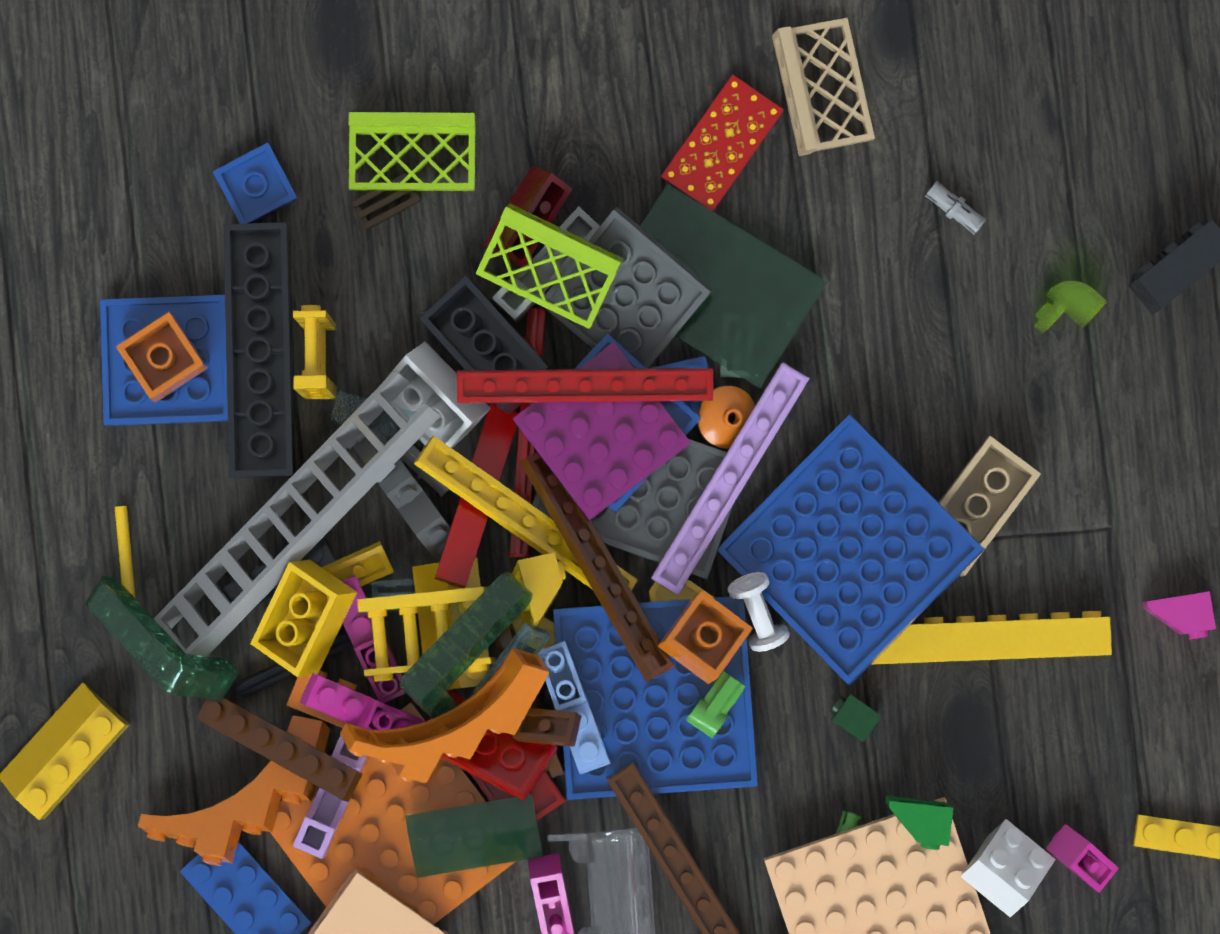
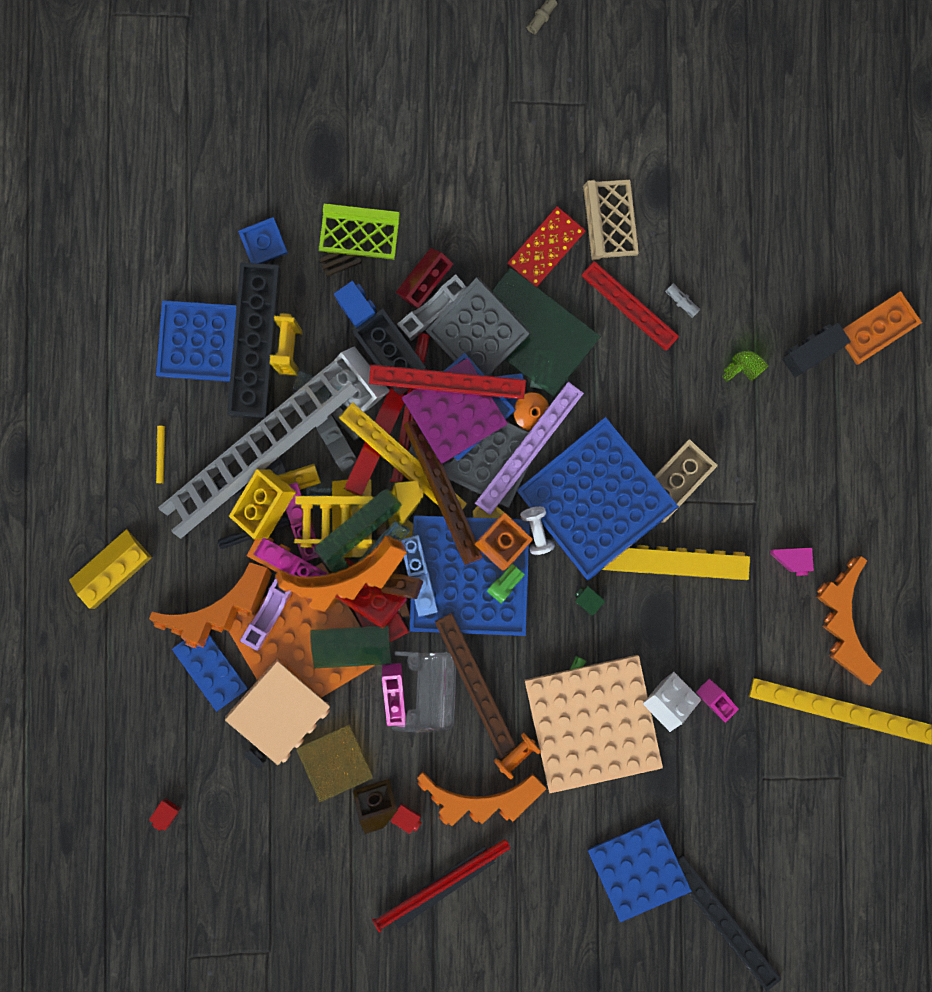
camera: 10 degrees right, 0 degrees up
clear green beam [86,576,239,700] -> none
orange brick [116,312,208,403] -> none
reddish brown plate [196,691,363,802] -> none
lime fence [476,203,624,329] -> none
green slope [885,796,954,850] -> none
none -> blue brick [334,281,377,328]
none -> red tile [581,261,679,351]

